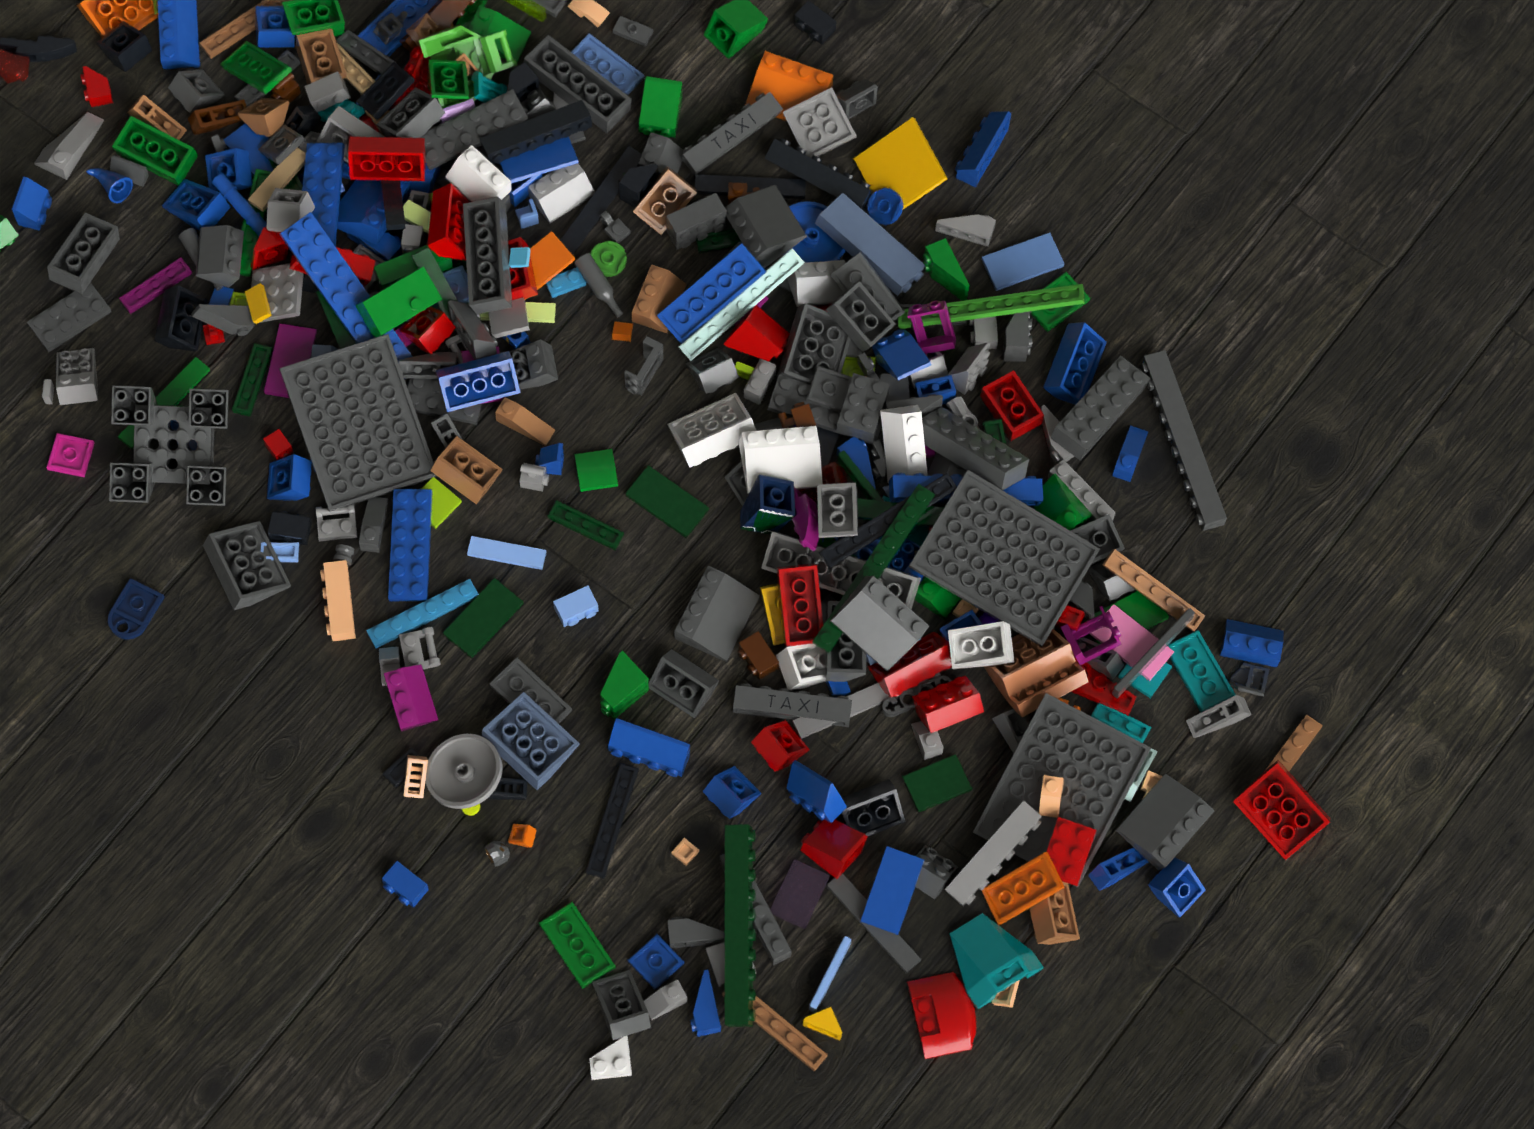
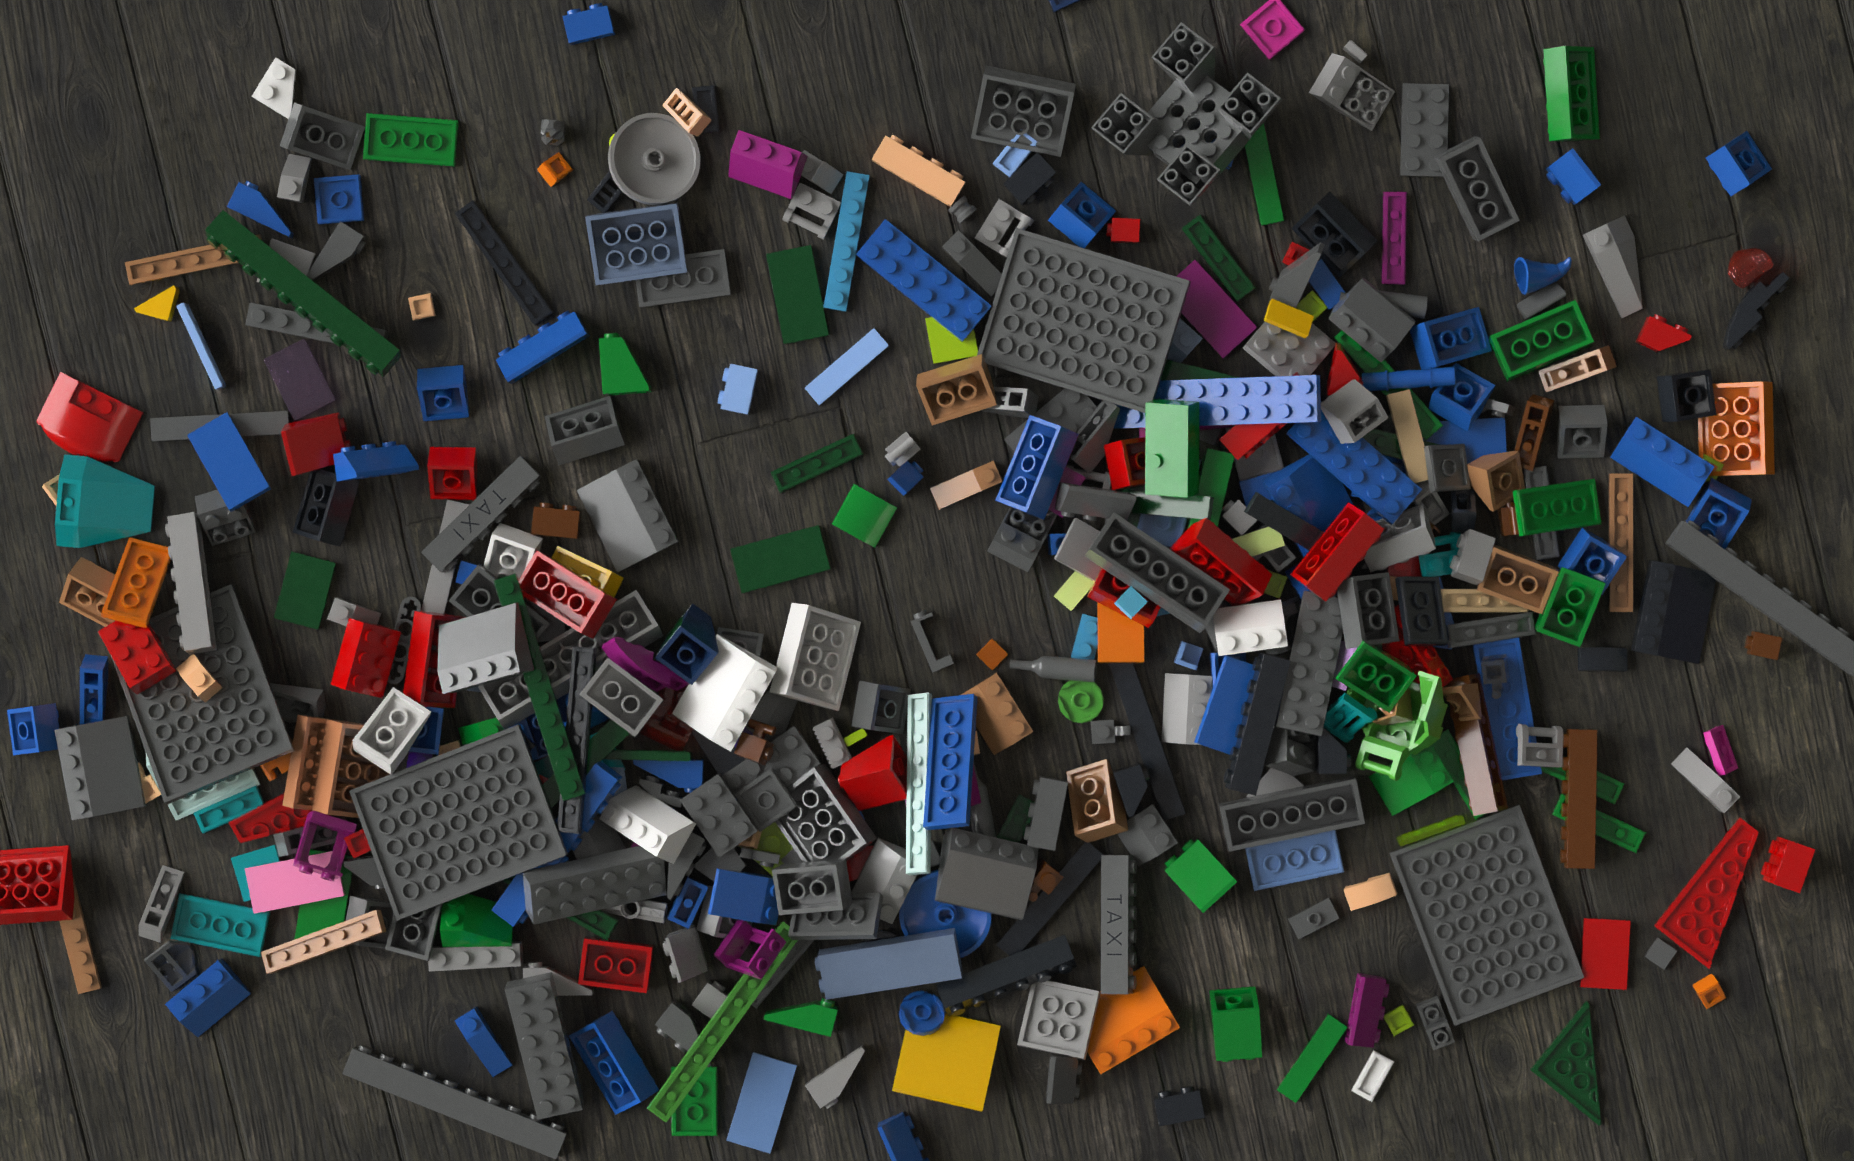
camera: 135 degrees right, 20 degrees up
dark grey tile [1112,608,1195,698] -> none

